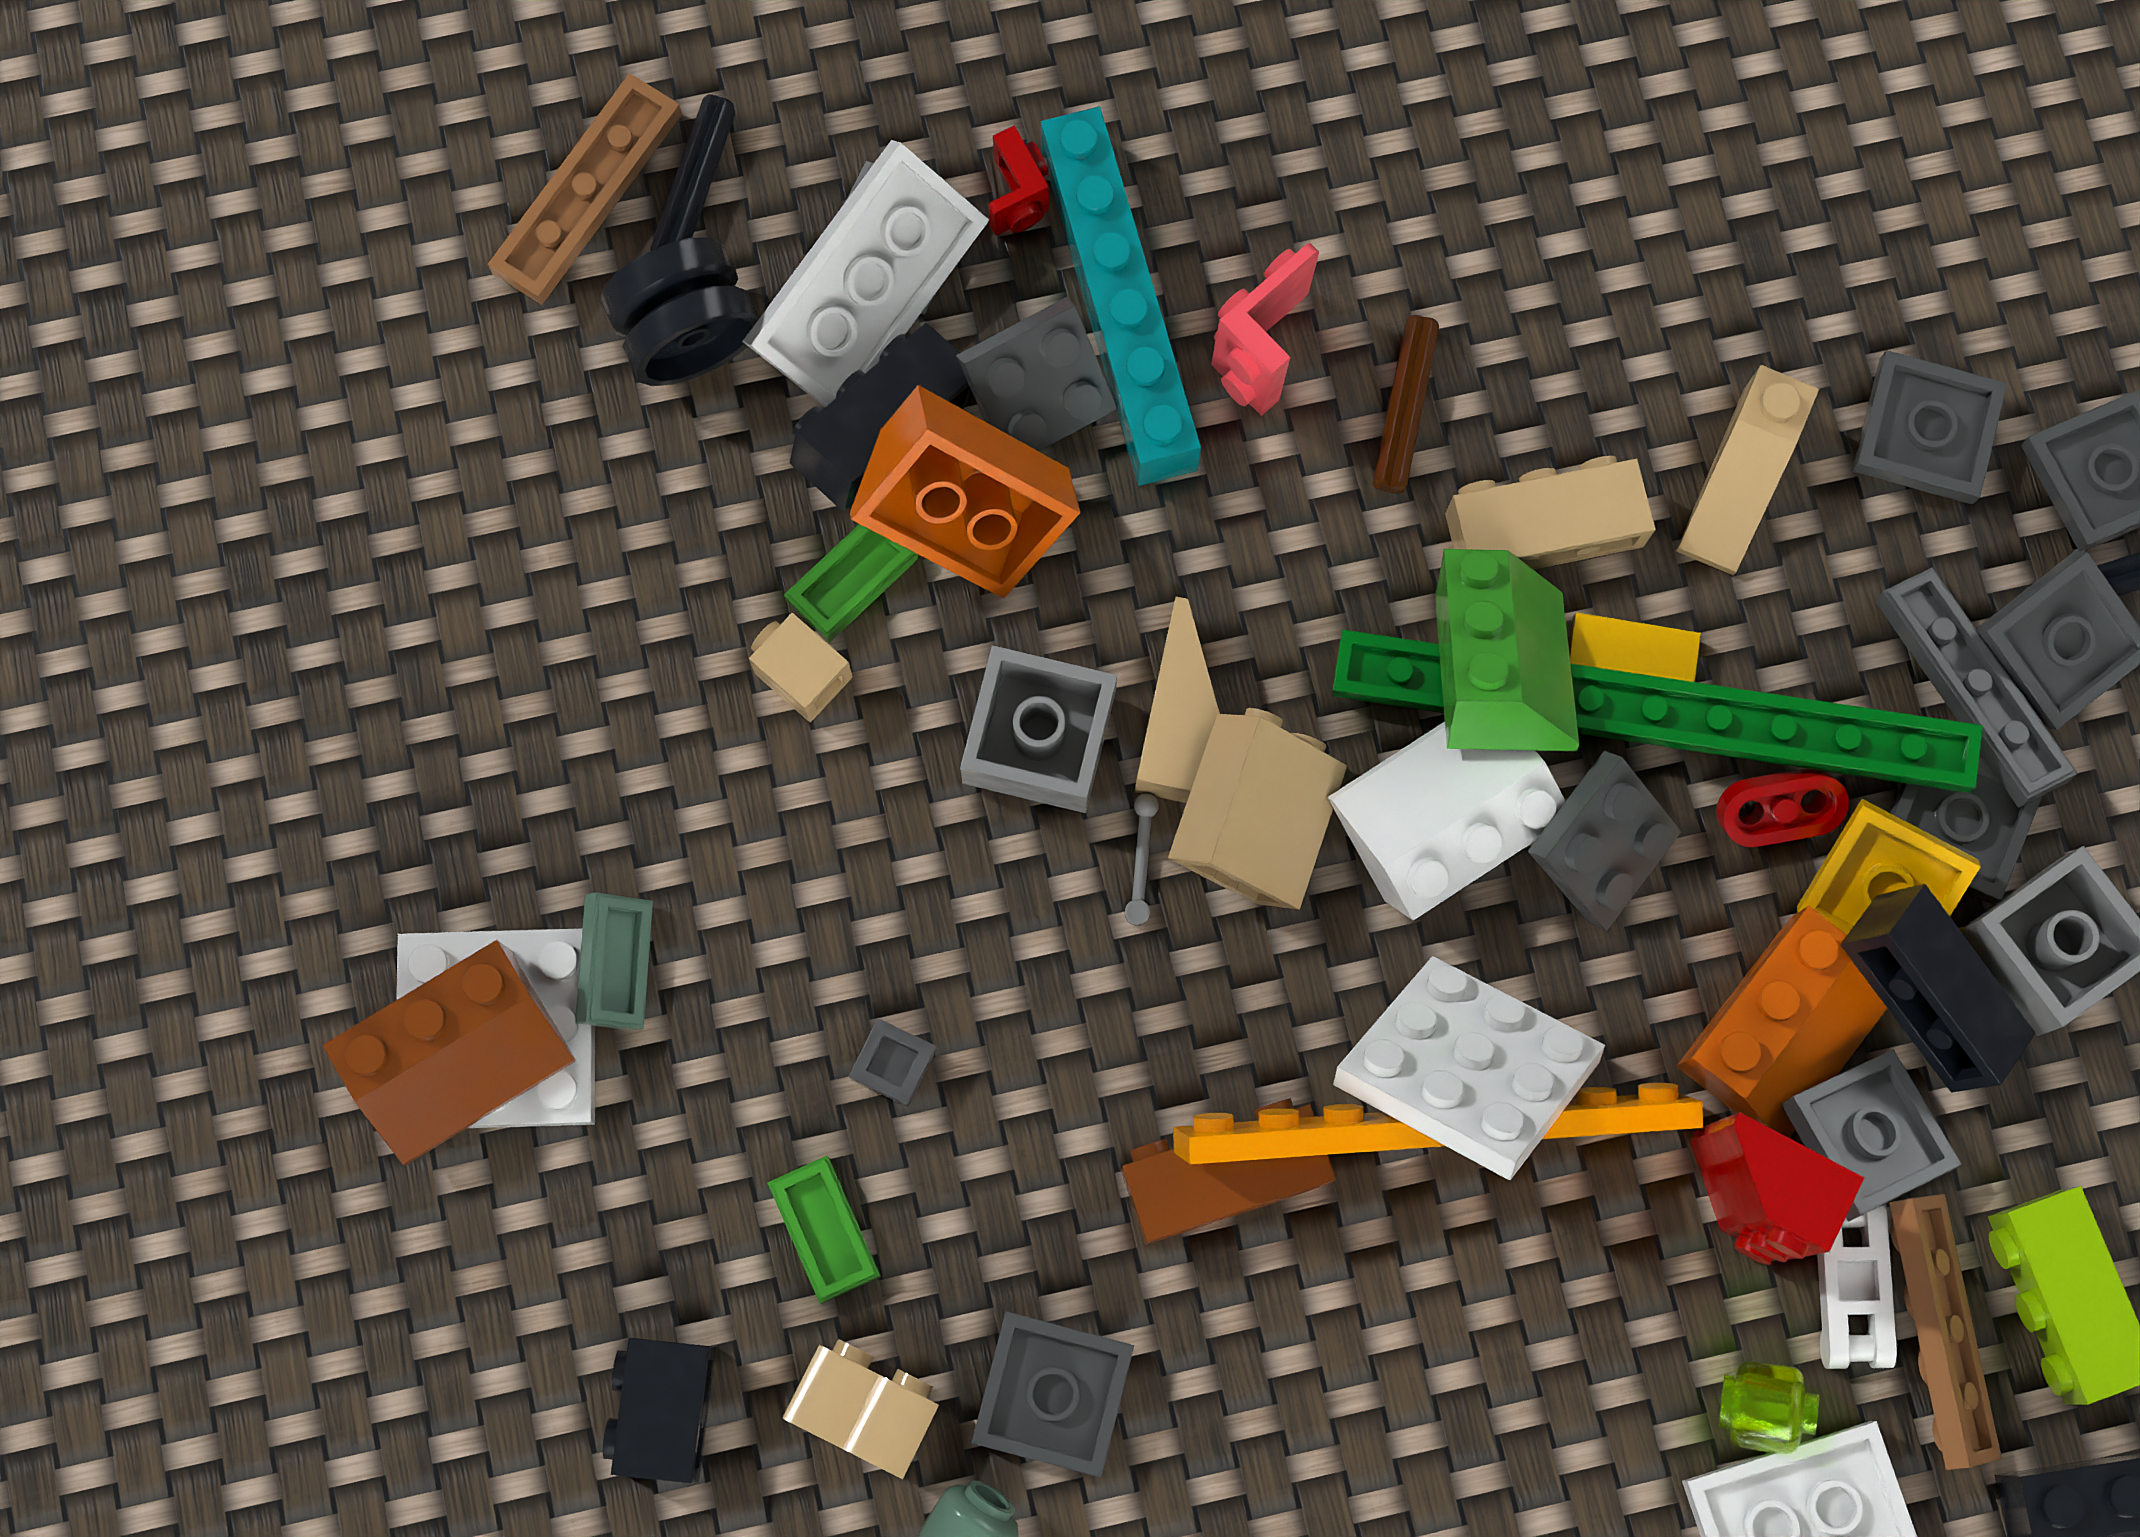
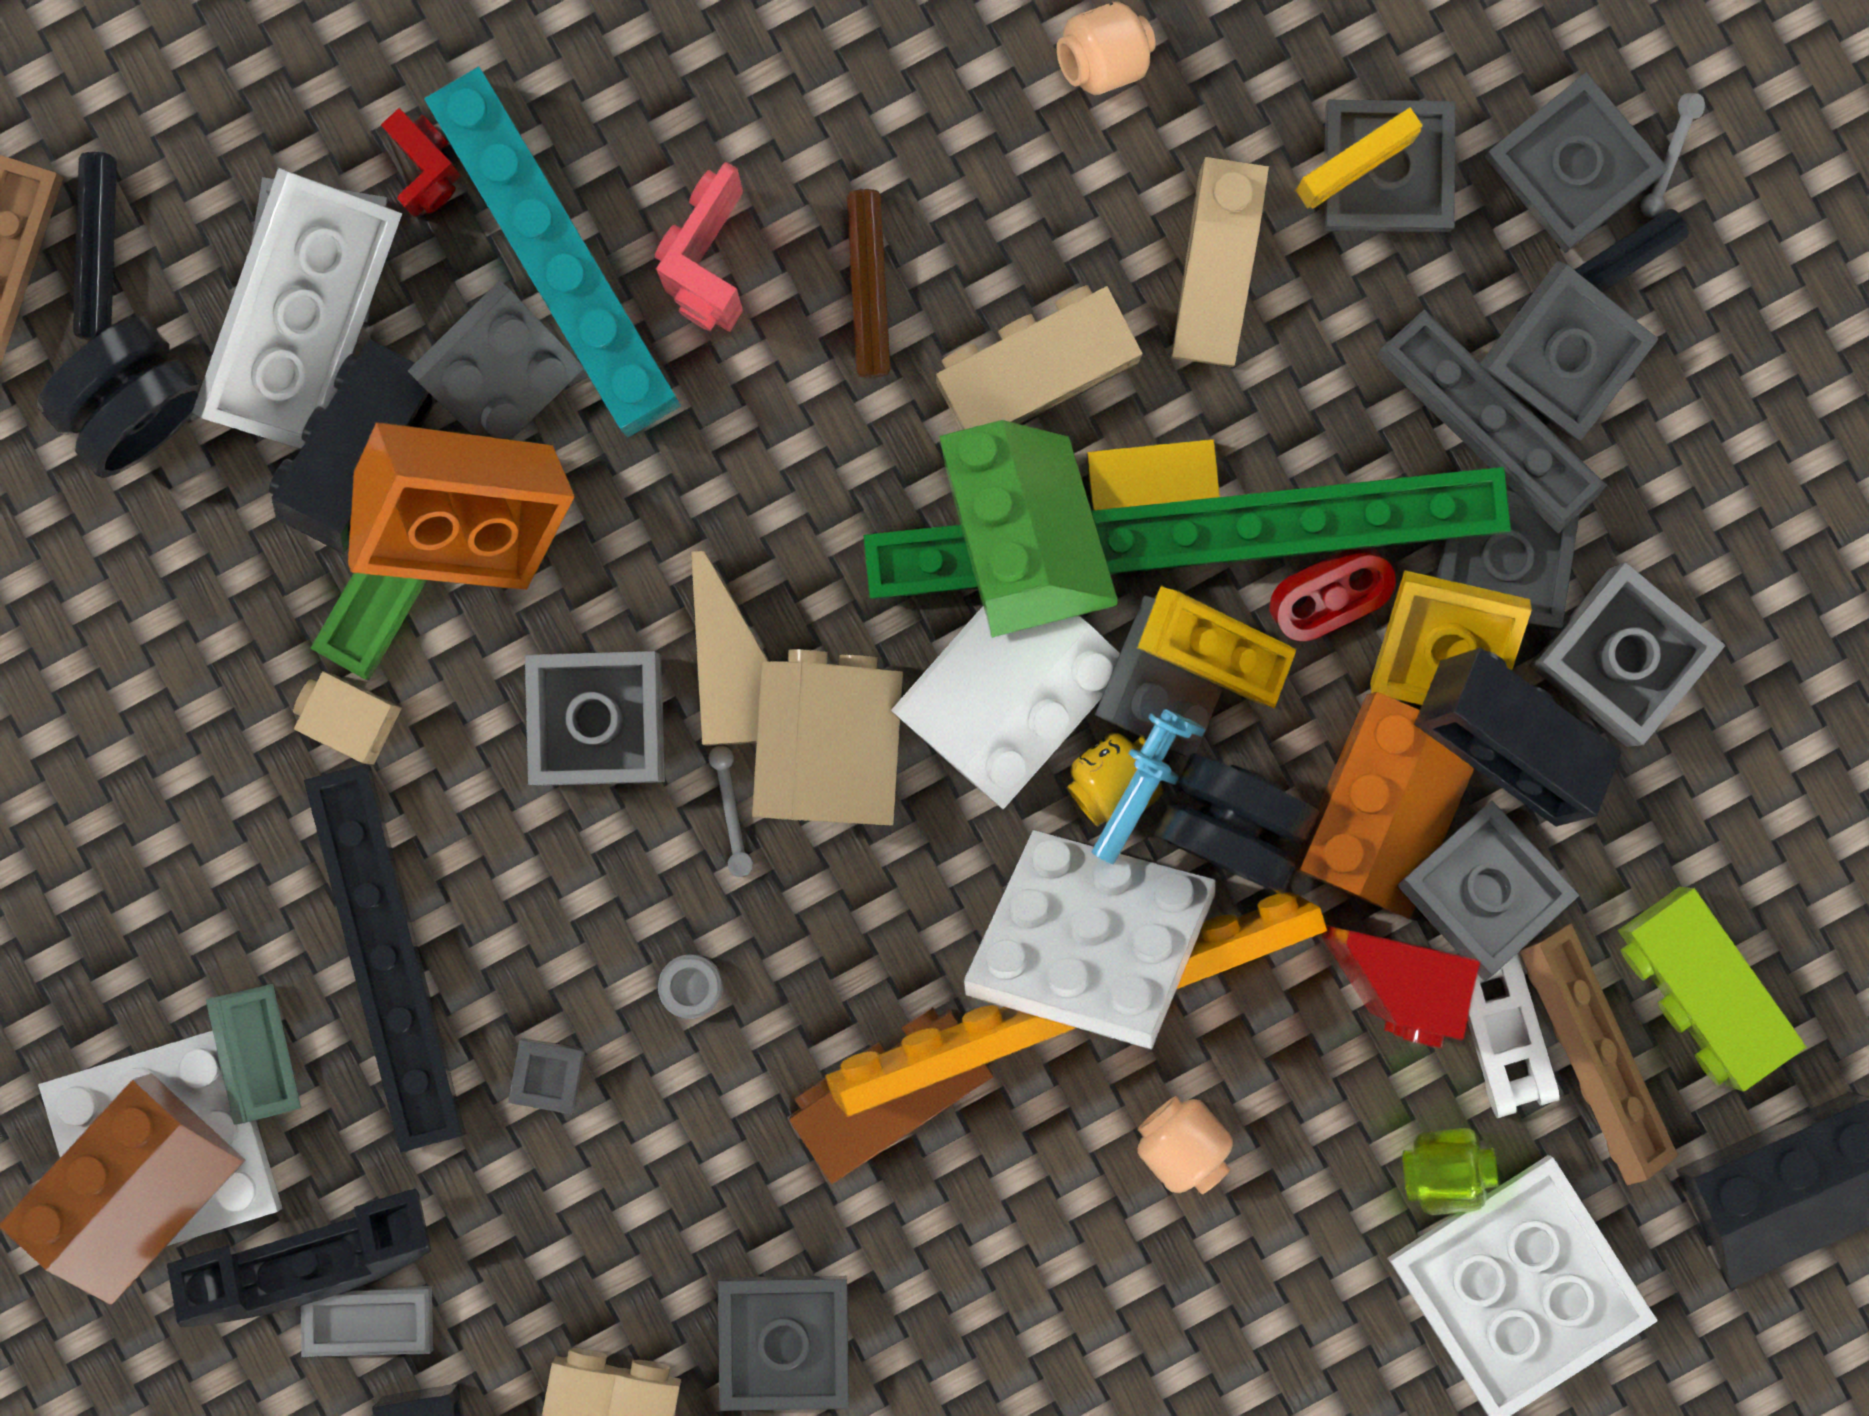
camera: 15 degrees left, 10 degrees up
bright green tile [767,1156,881,1304] -> none
none -> black slope [167,1188,432,1327]
none -> light grey tile [301,1286,433,1357]
none -> black plate [304,764,466,1153]
none -> light grey tile [658,954,723,1019]
none -> light nougat head [1057,1,1156,95]
none -> yellow head [1067,733,1163,827]
none -> medium azure piece [1091,709,1206,864]
none -> yellow tile [1137,586,1297,708]
none -> light nougat head [1138,1096,1233,1194]
none -> black wheel [1154,753,1321,894]
none -> yellow tile [1295,107,1423,209]

